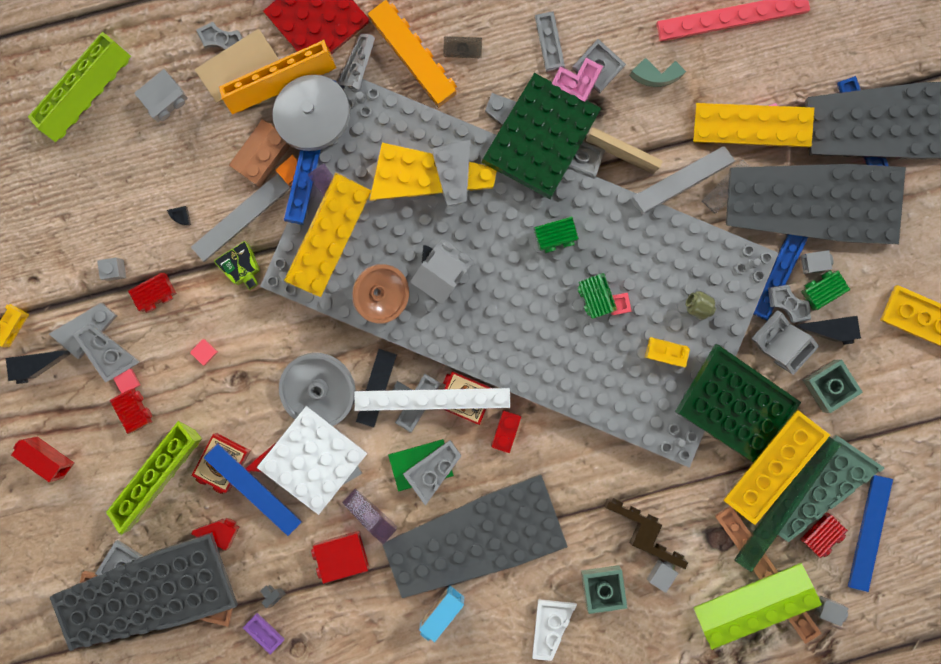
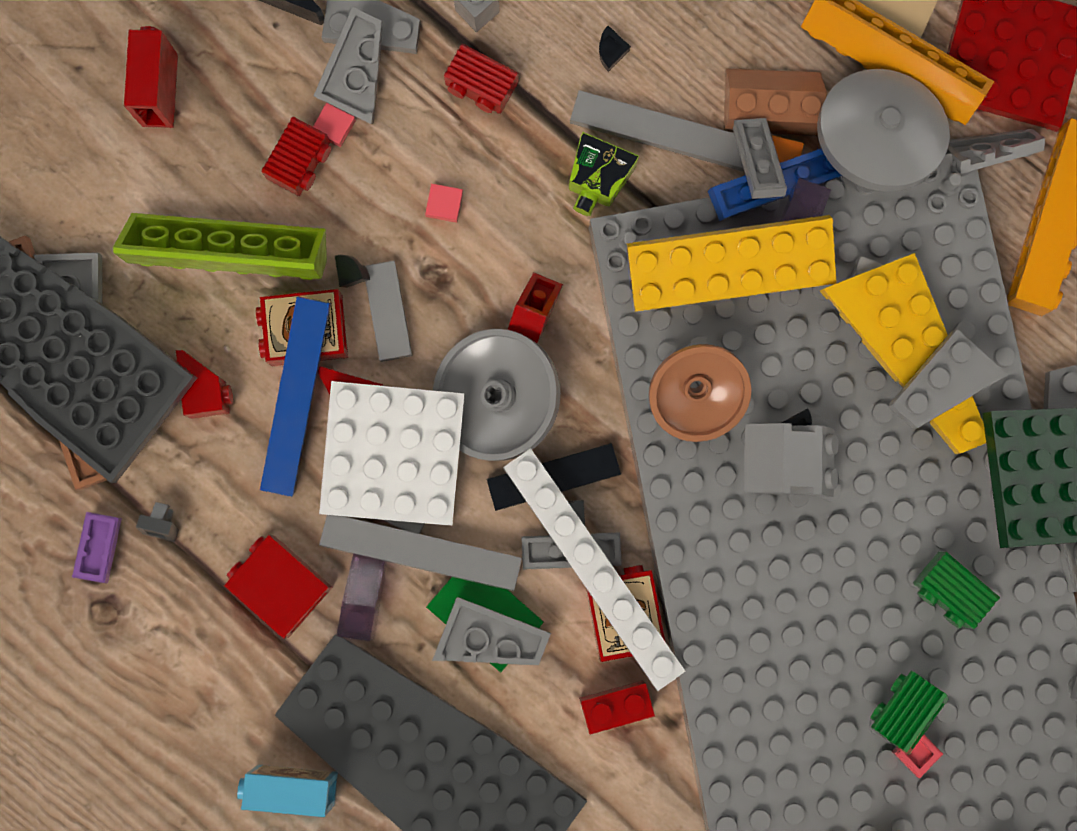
camera: 50 degrees right, 5 degrees down
none -> light grey tile [319,515,522,591]
none -> black tile [335,255,370,288]
none -> light grey tile [365,260,412,362]
none -> red slope [507,272,563,344]
none -> light grey tile [733,118,787,199]

